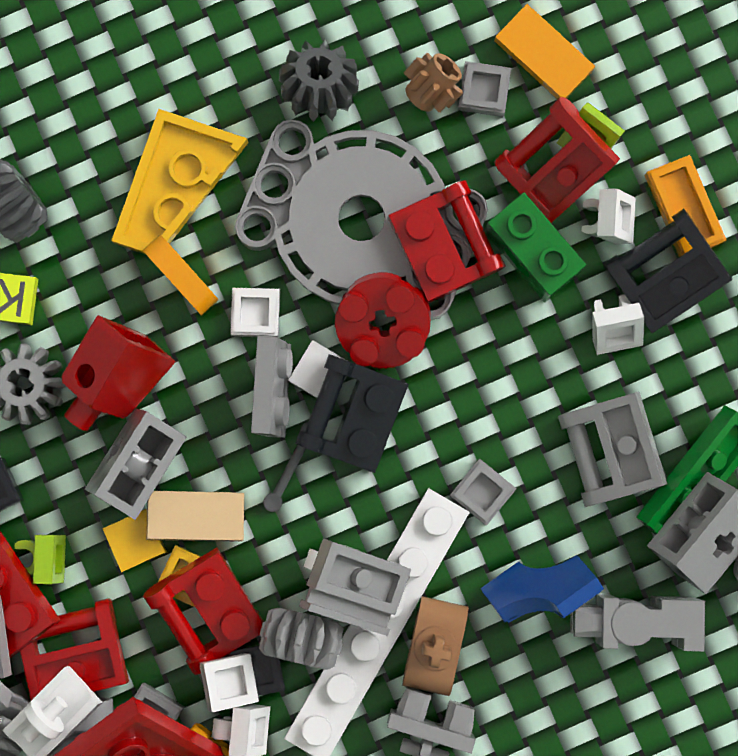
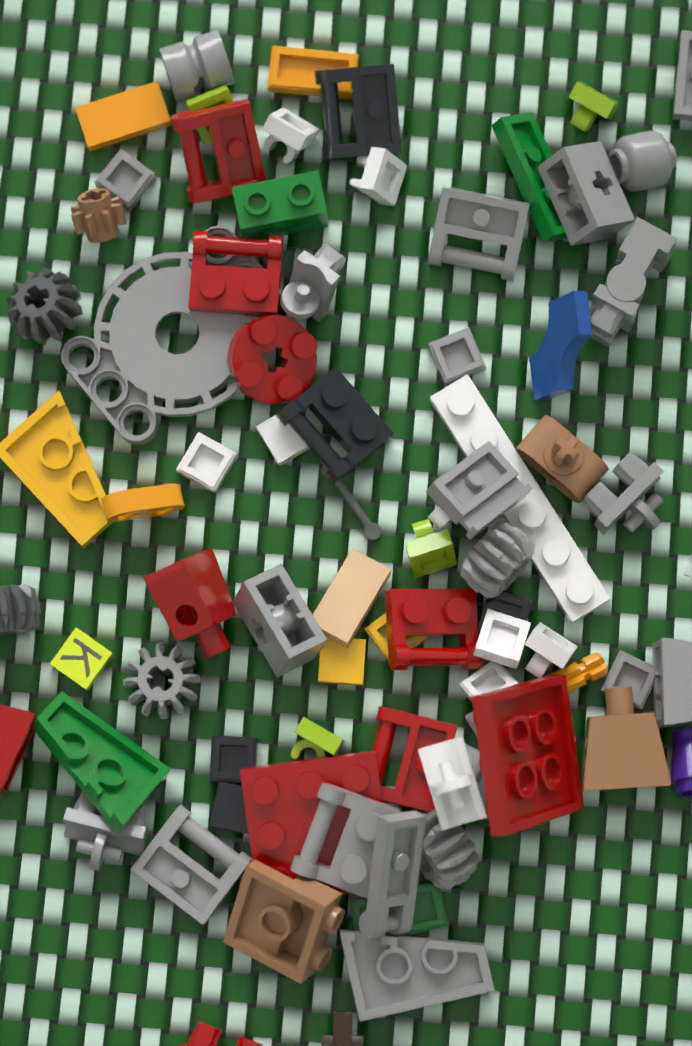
camera: 60 degrees left, 5 degrees down
light grey plate [251,336,293,438] -> none
none -> light grey wheel [159,30,235,103]
none -> light grey hips [281,244,346,322]
none -> lime tile [405,519,457,579]
none -> white tile [459,661,518,703]

